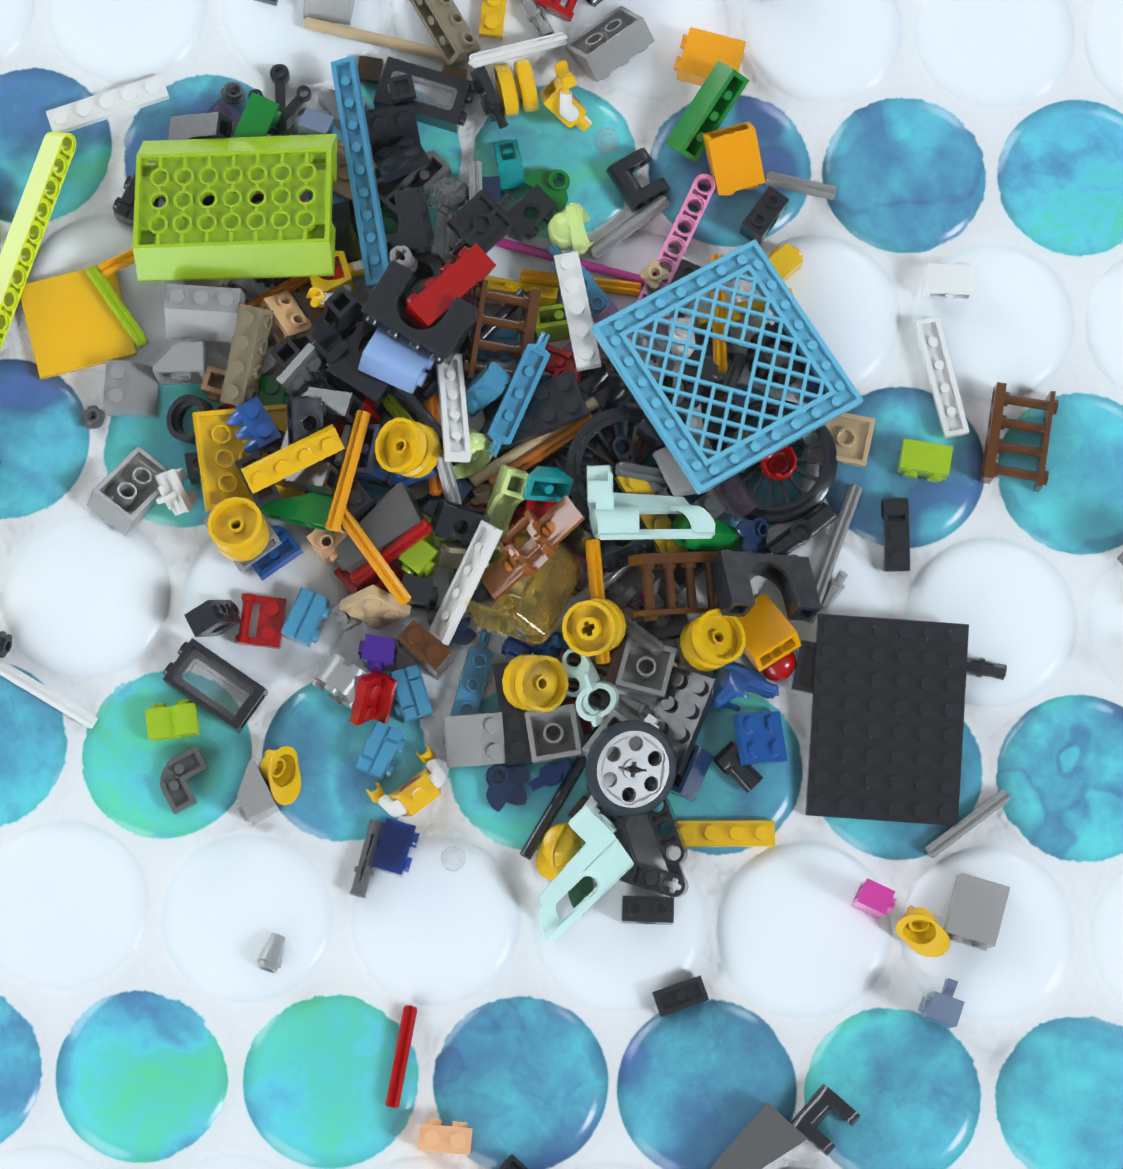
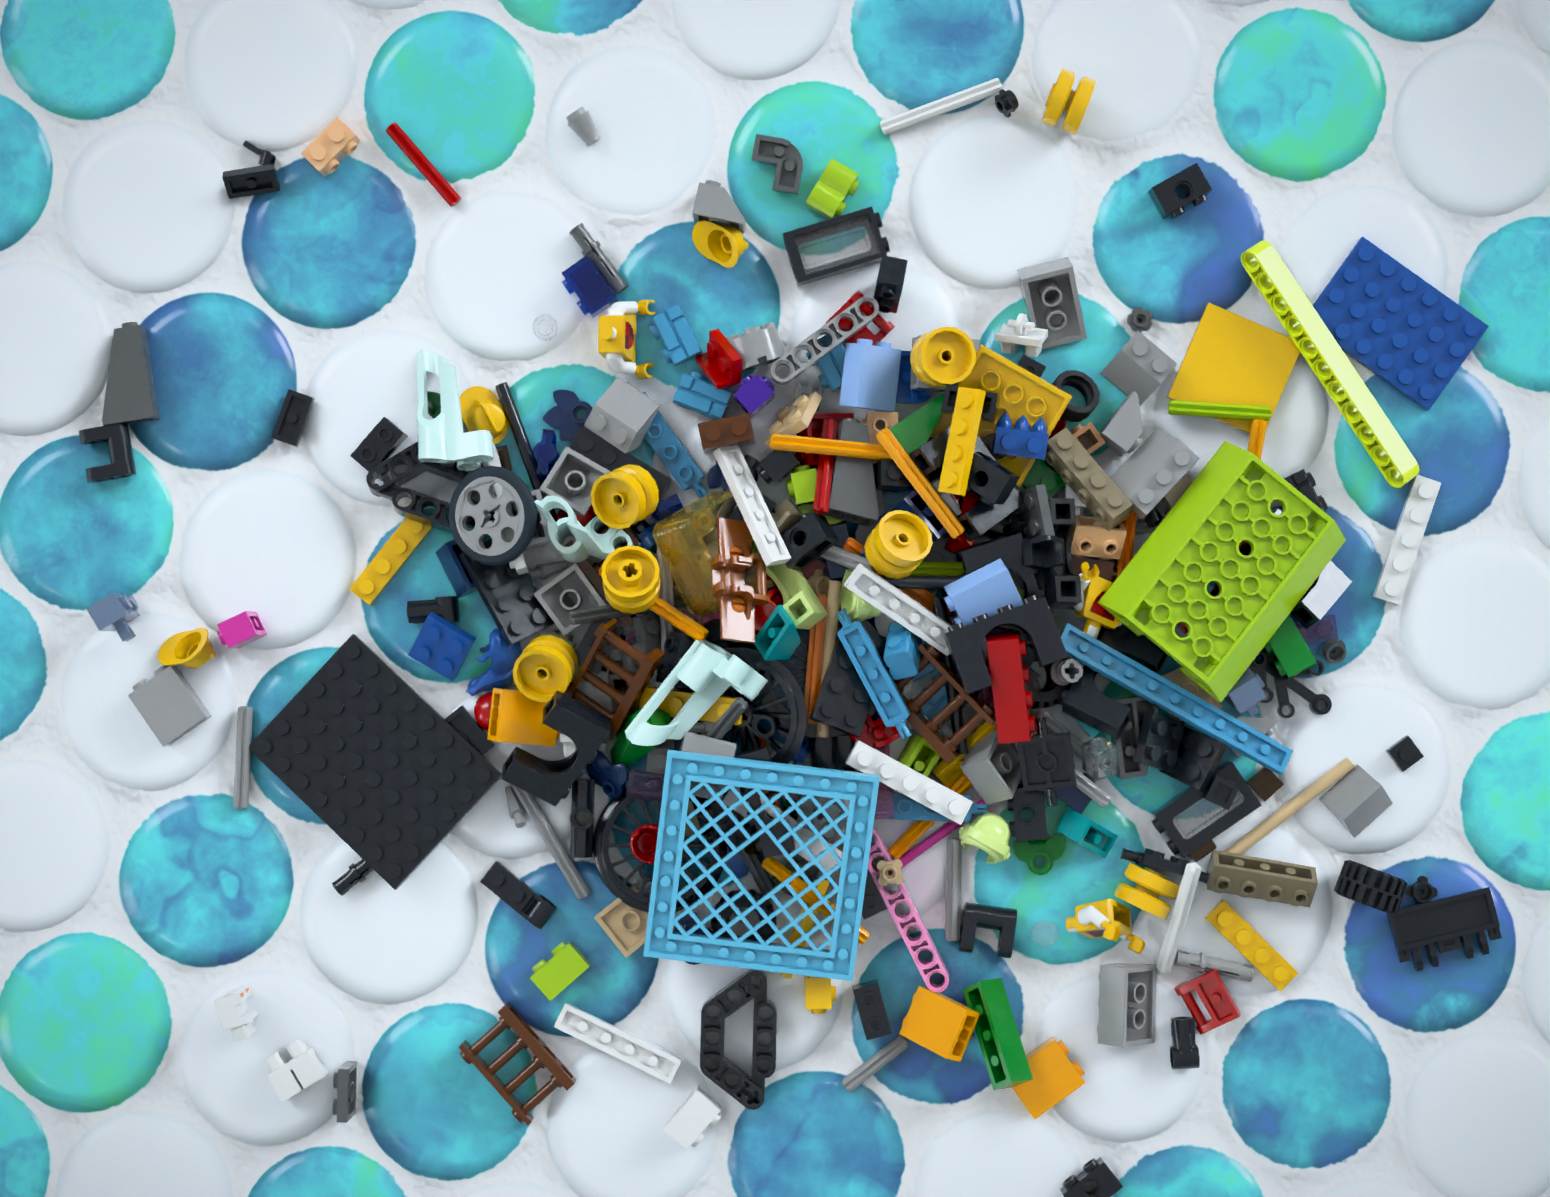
camera: 135 degrees right, 10 degrees up
none -> black piece [700,969,777,1110]
none -> light grey beam [771,296,879,385]
none -> light blue brick [839,339,901,412]
none -> light grey slope [960,728,1022,805]

